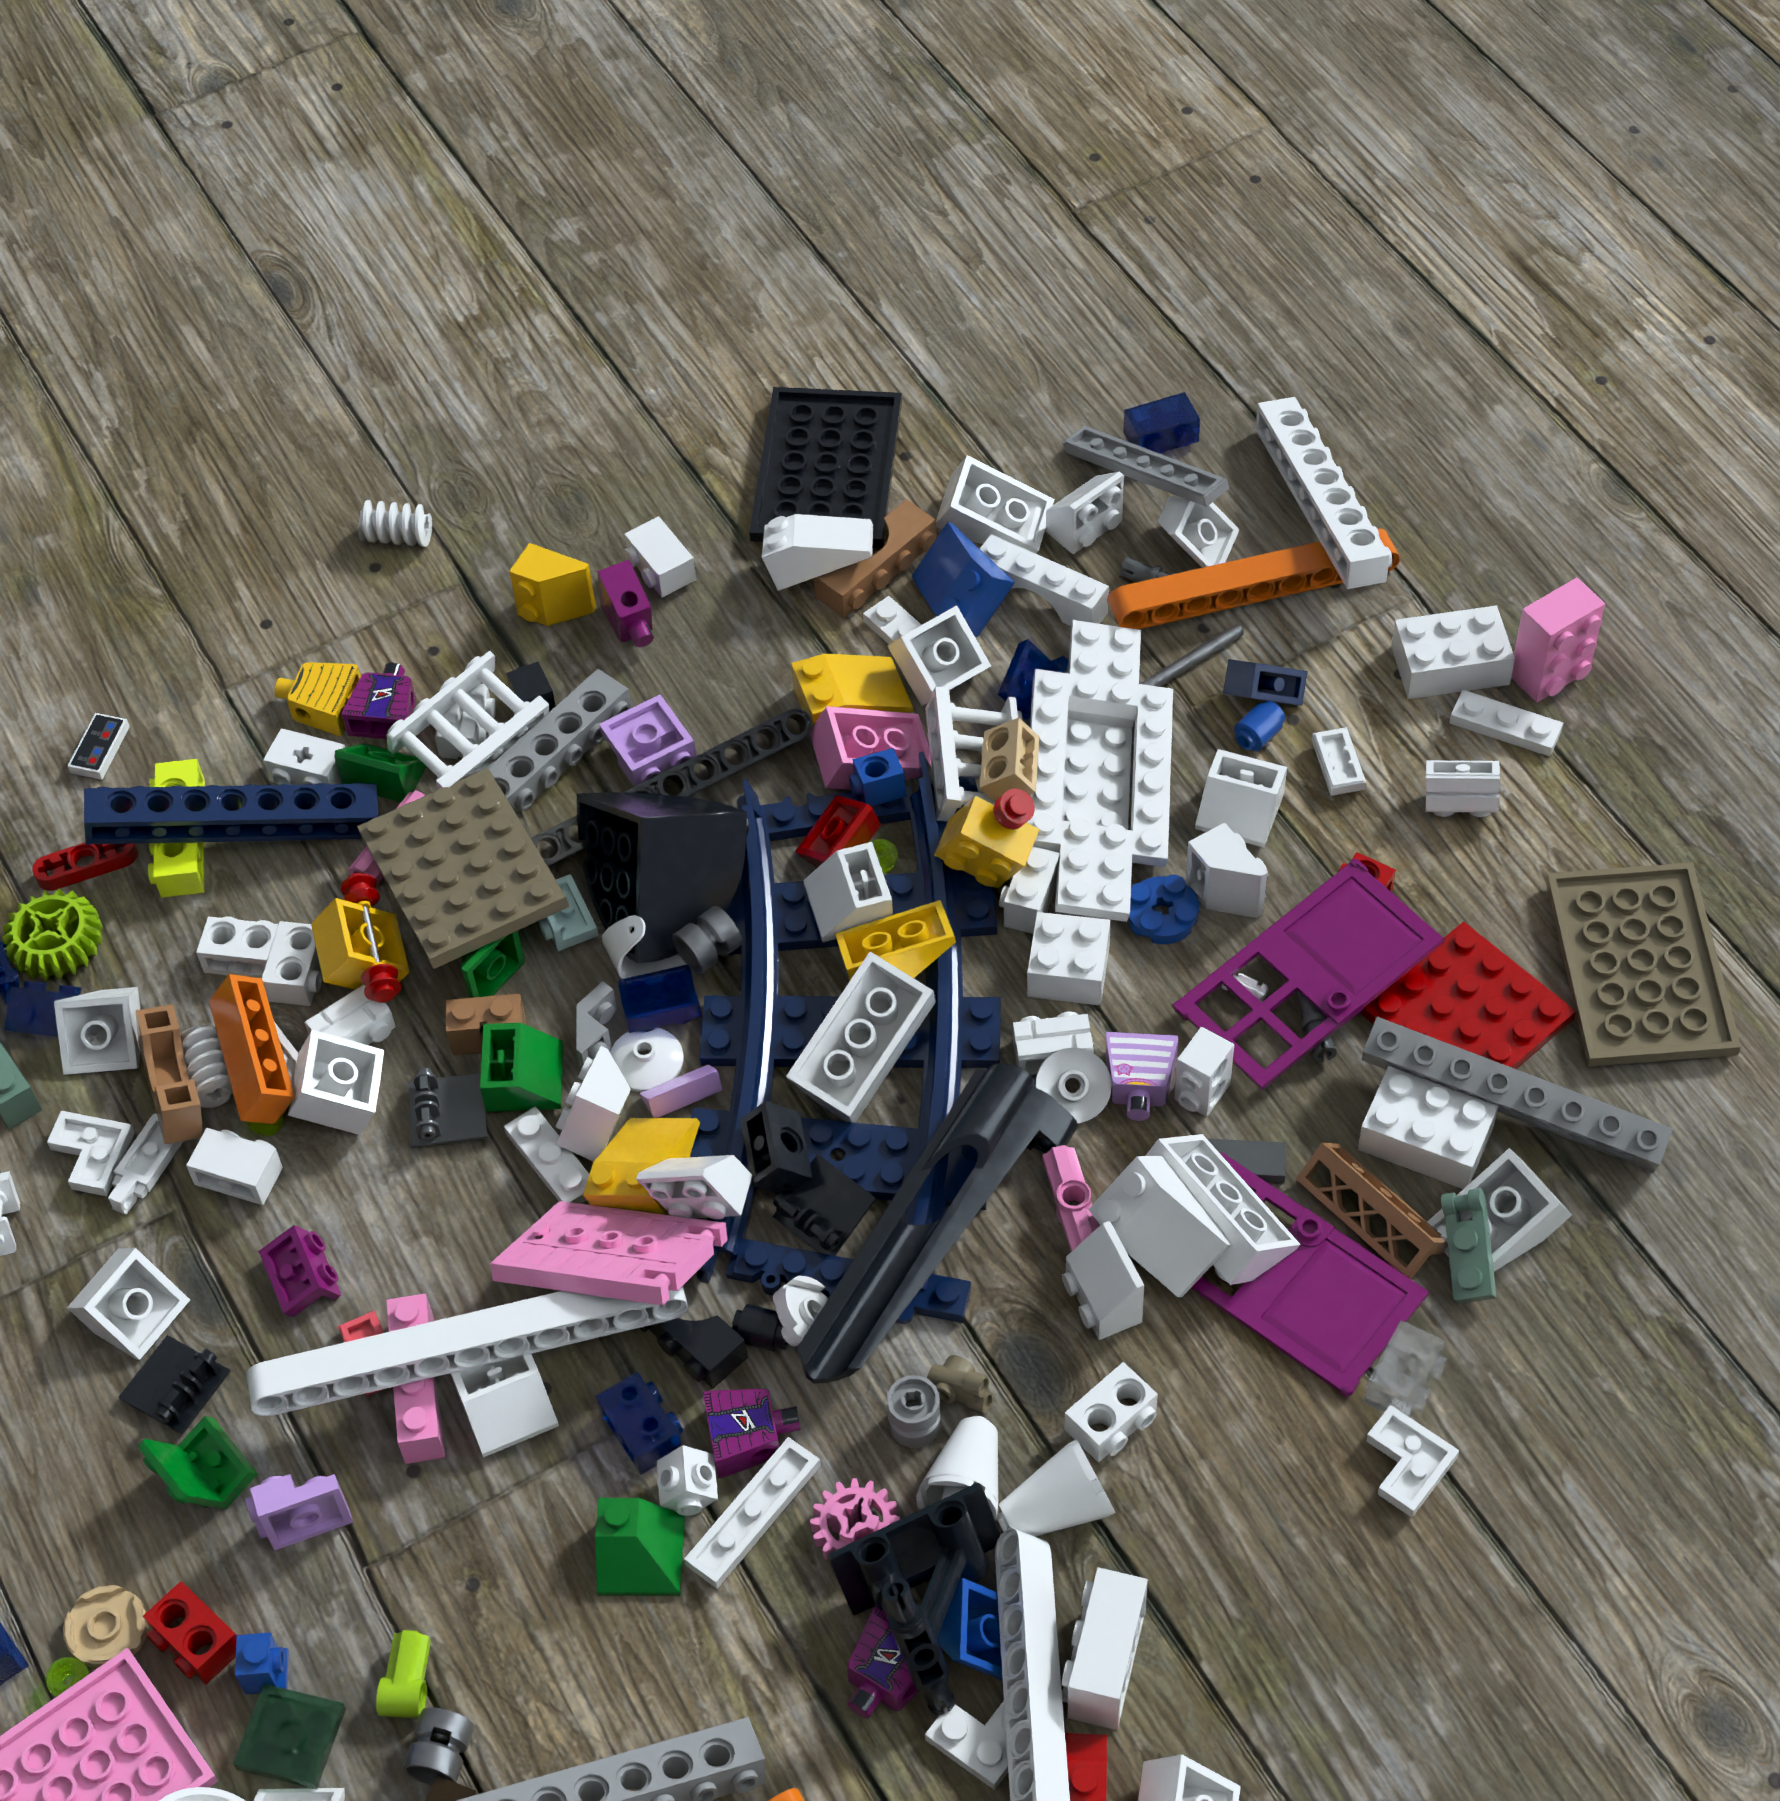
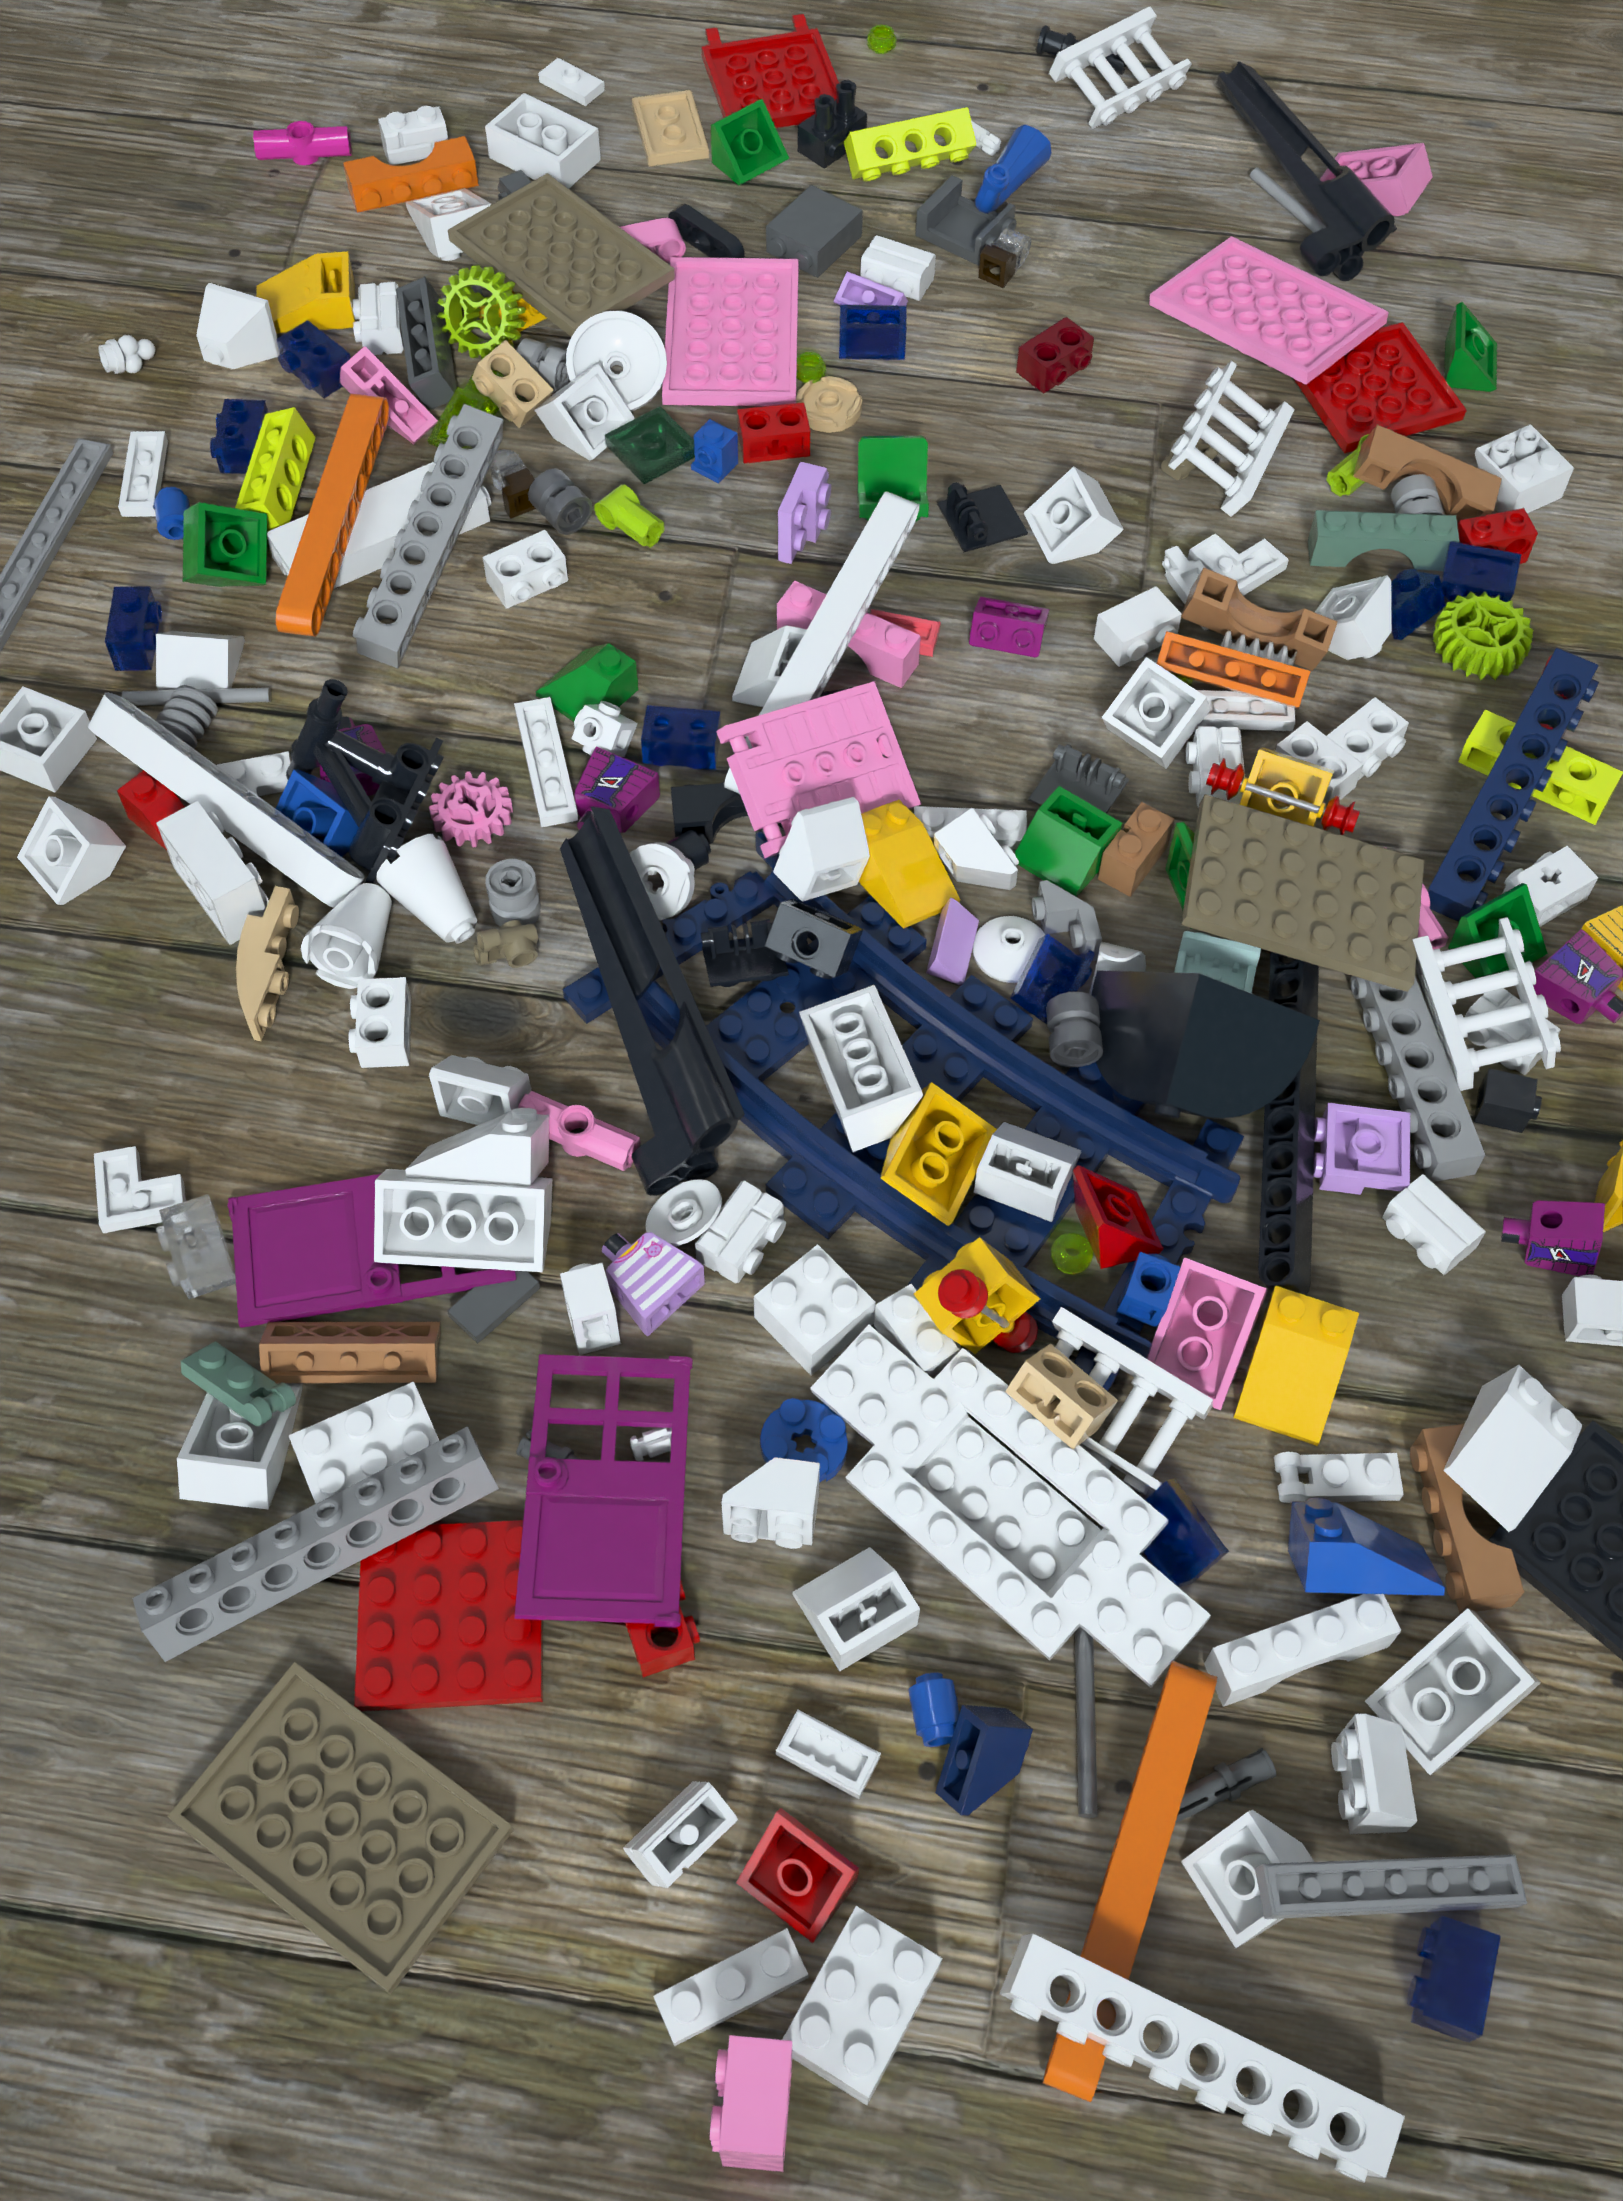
camera: 125 degrees right, 5 degrees up
white brick [887,606,991,706] -> none
none -> tan slope [236,886,299,1041]
none -> white brick [483,530,568,609]
none -> red slope [736,1808,859,1943]
none -> white brick [1382,1174,1486,1275]

